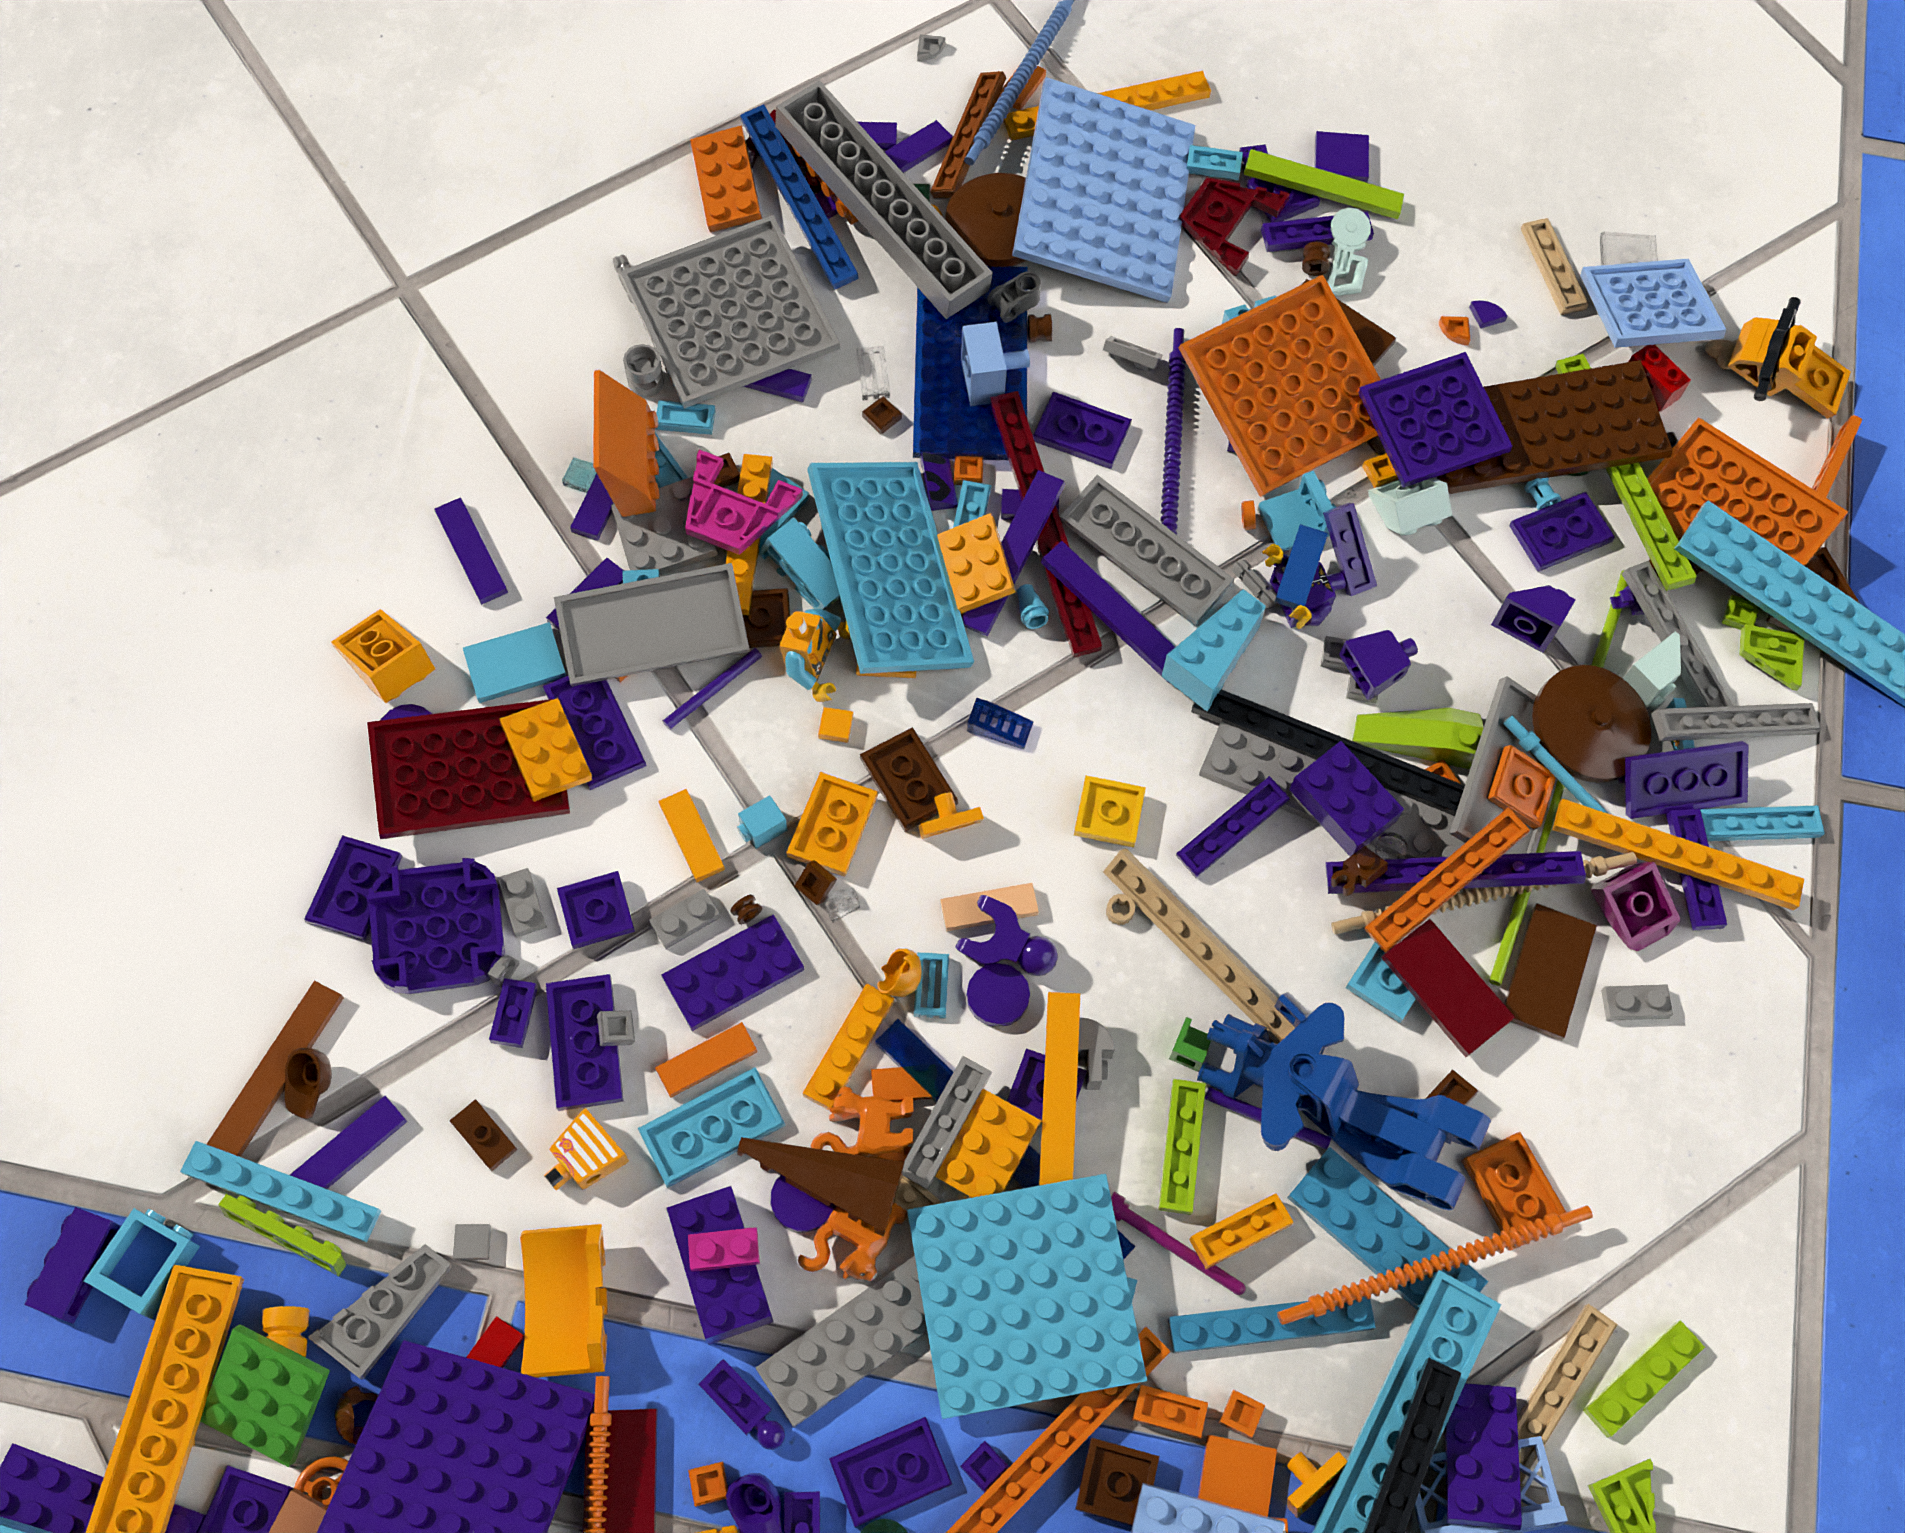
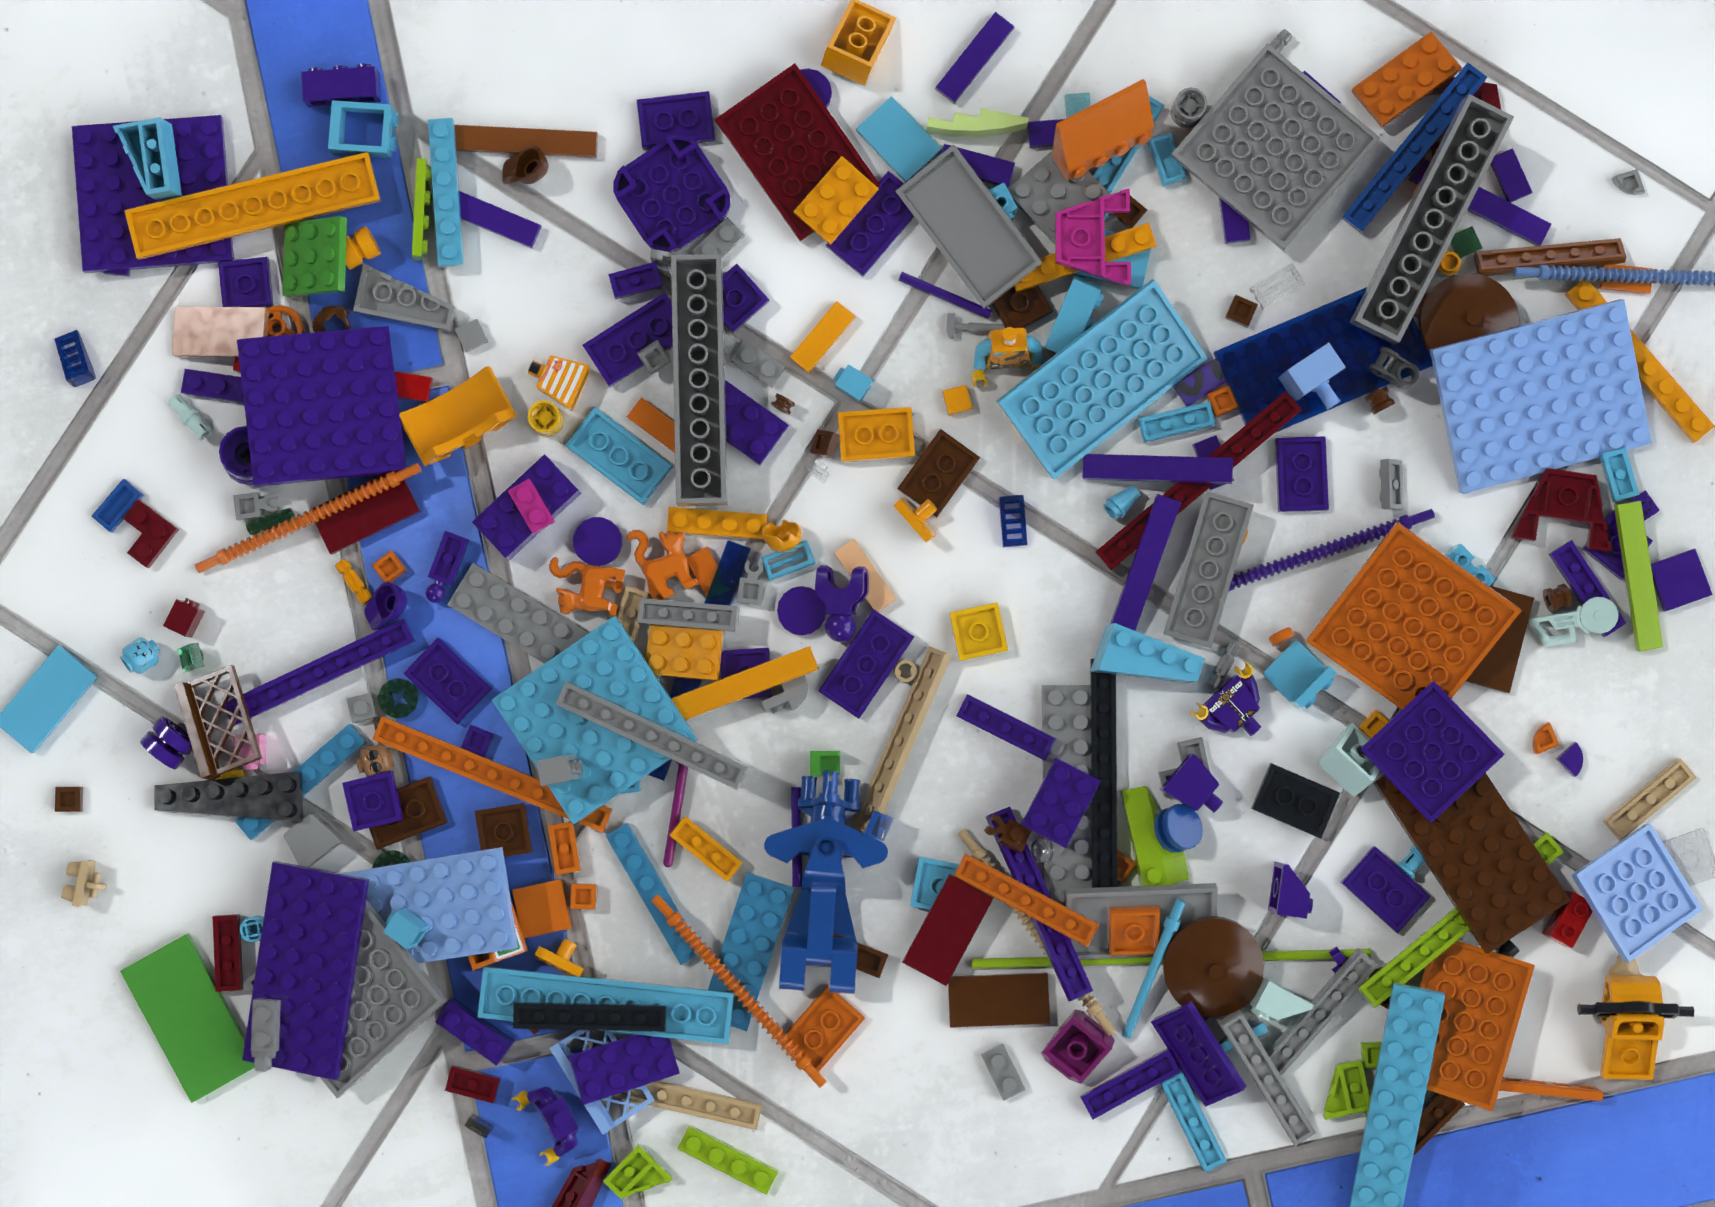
camera: 65 degrees right, 20 degrees up
reddish brown plate [449,1099,518,1172] -> none
reddish brown wedge [737,1137,905,1236] -> none
light orange plate [937,513,1016,614] -> none
lime plate [1158,1079,1206,1215] -> none
blue tile [1274,524,1328,609] -> none
plate [1323,503,1377,596] -> none
light orange plate [1552,799,1804,910] -> none
none -> yellow wheel [528,400,564,437]
none -> light grey brick [536,755,583,786]
none -> light grey plate [556,681,748,790]
none -> light grey brick [671,254,728,507]
none -> light grey plate [737,561,765,606]
none -> dark purple tile [818,609,915,719]
none -> yellowish green slope [926,108,1029,137]
none -> light grey piece [946,313,1004,339]
none -> blue head [1154,804,1203,853]
none -> black plate [1251,763,1340,838]

